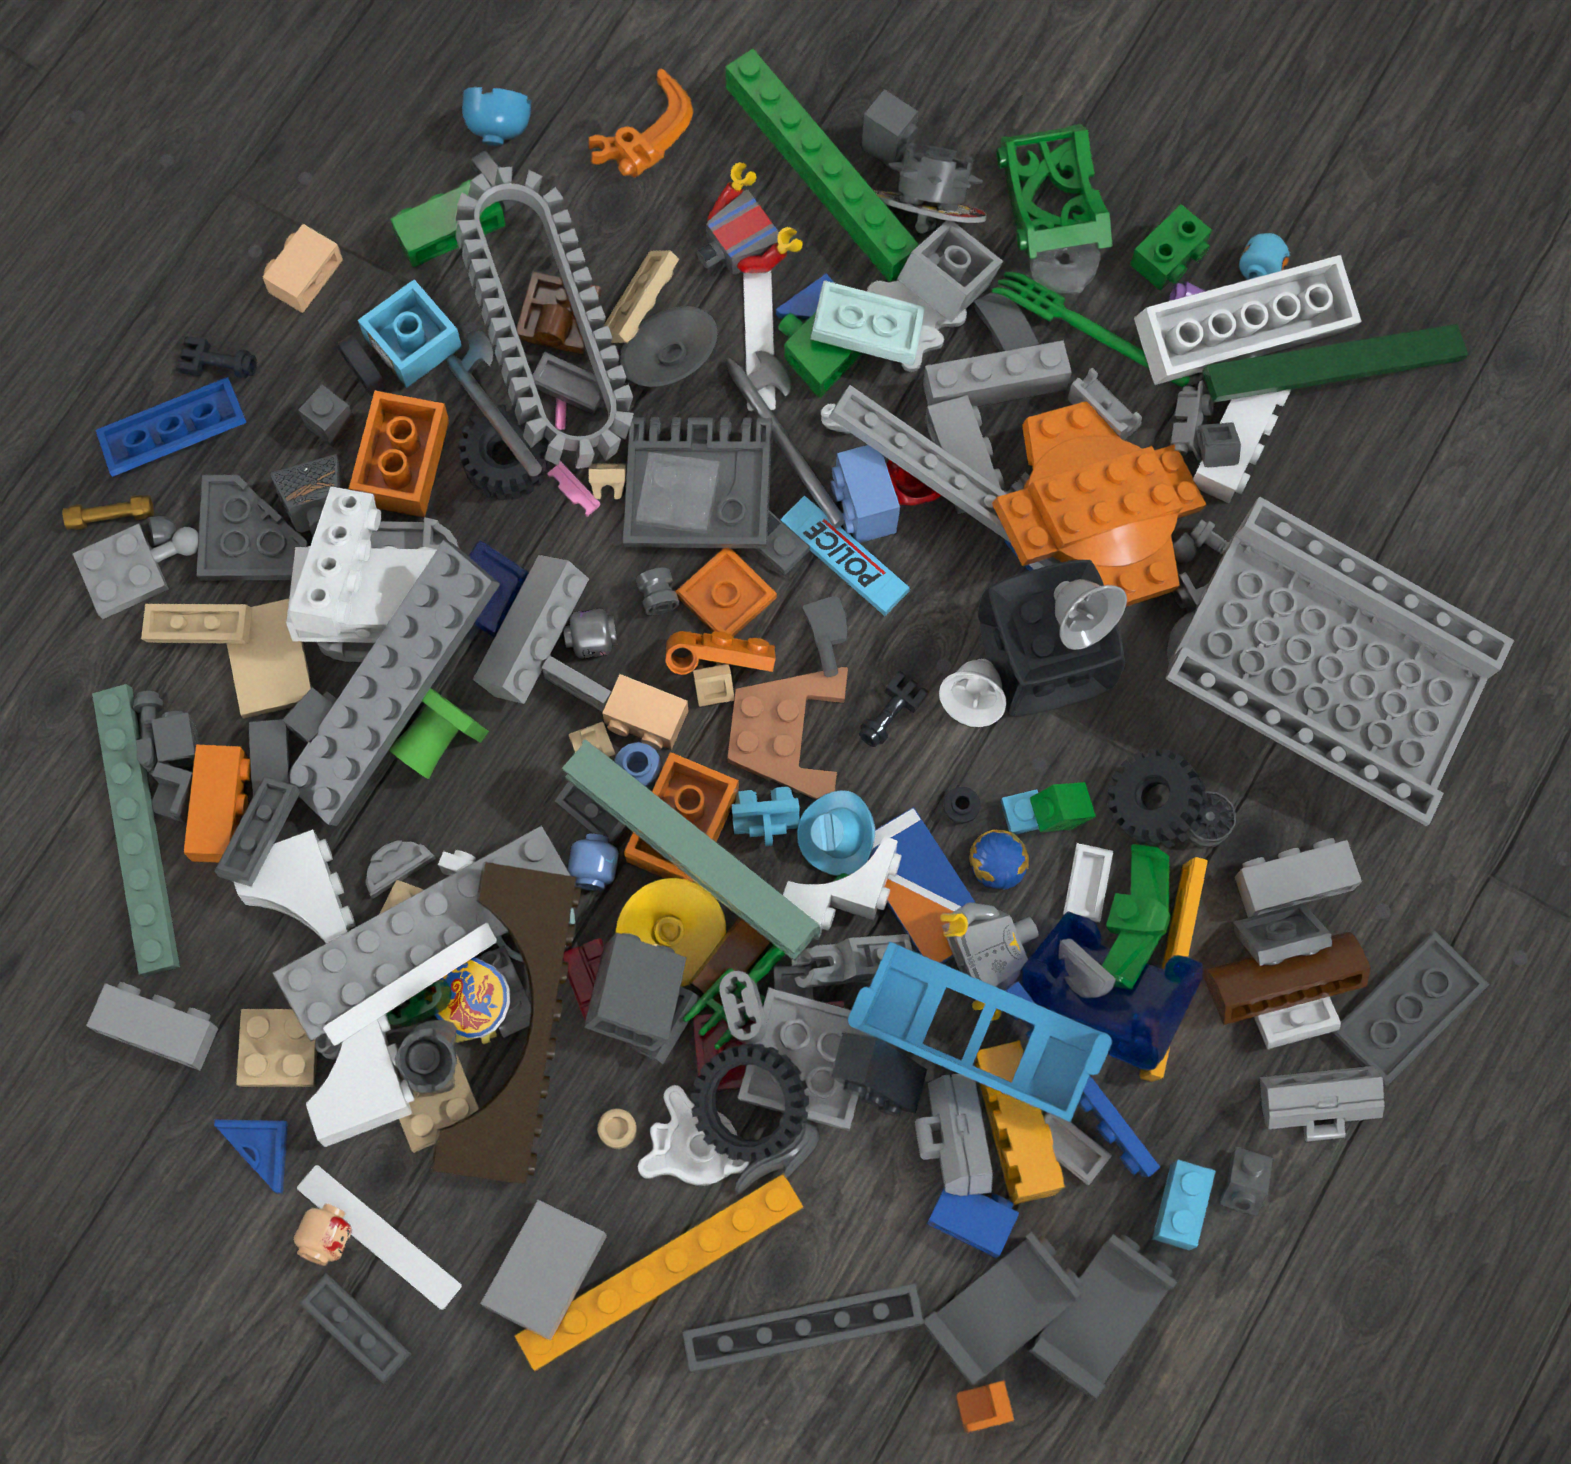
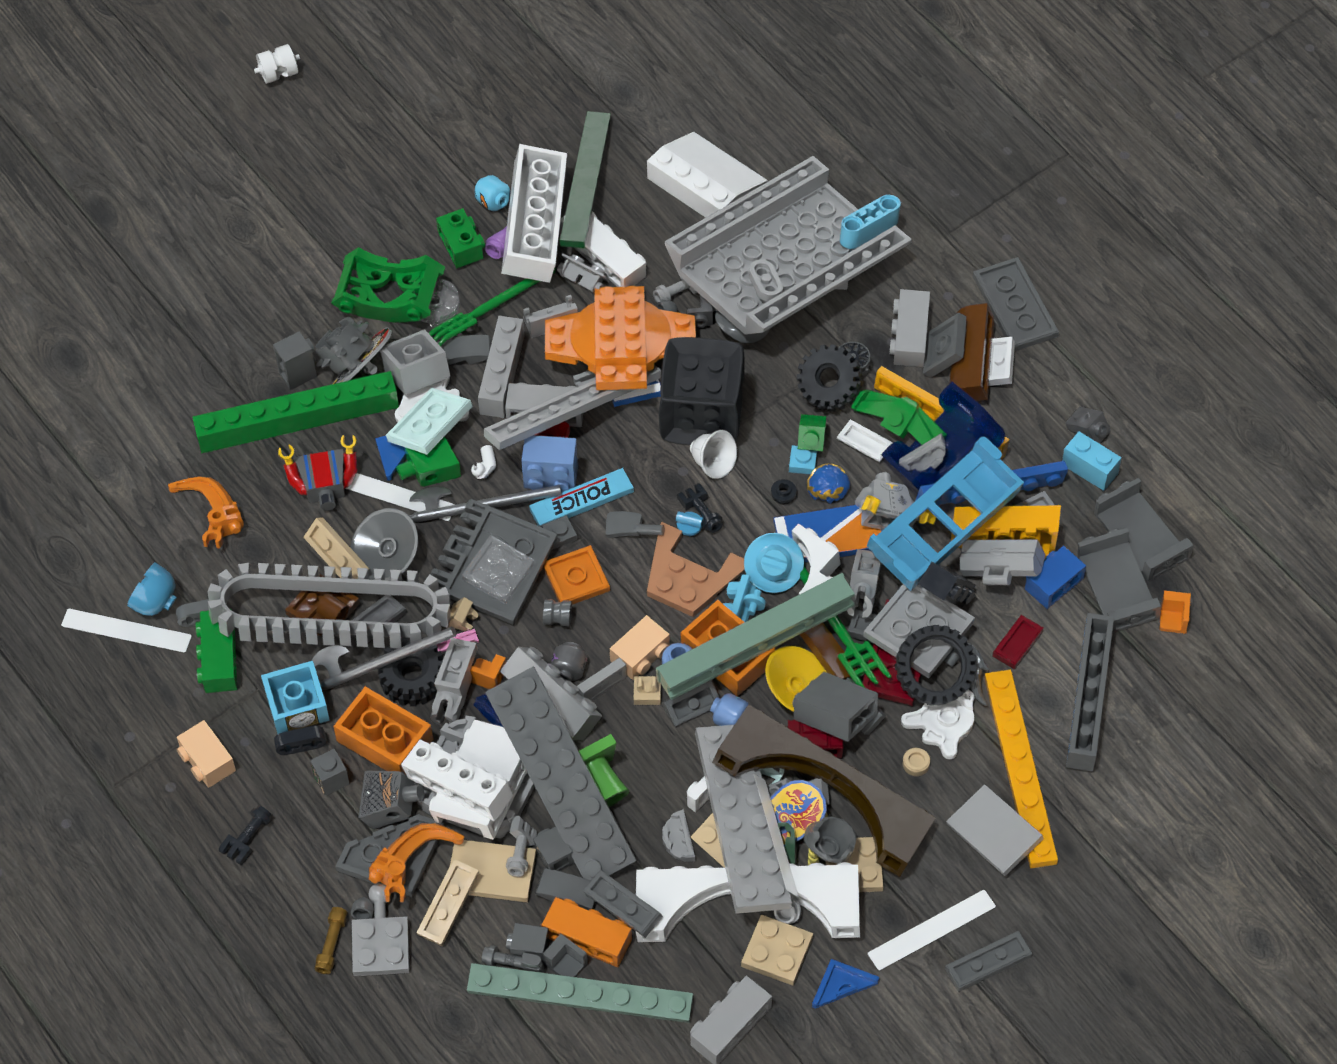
camera: 65 degrees left, 15 degrees down
blue slope [96,377,247,477] -> none
light nougat head [294,1204,352,1266] -> none
orange plate [666,631,775,675] -> none
tan tile [693,662,735,707] -> none
light grey beam [720,971,767,1044] -> none
light grey hat [1054,580,1127,650] -> none
dark grey slope [1198,422,1241,468] -> none
light grey piece [1260,1066,1384,1142] -> none
none -> white sticker [61,609,191,652]
none -> orange piece [369,823,464,902]
none -> light grey plate [430,638,478,725]
none -> orange panel [470,654,506,689]
none -> light grey hinge [506,816,537,877]
none -> white slope [647,132,768,217]
none -> dark azure plate [676,511,704,536]
none -> light grey plate [749,260,783,302]
none -> medium azure beam [840,195,901,249]
none -> dark red tile [992,615,1044,670]

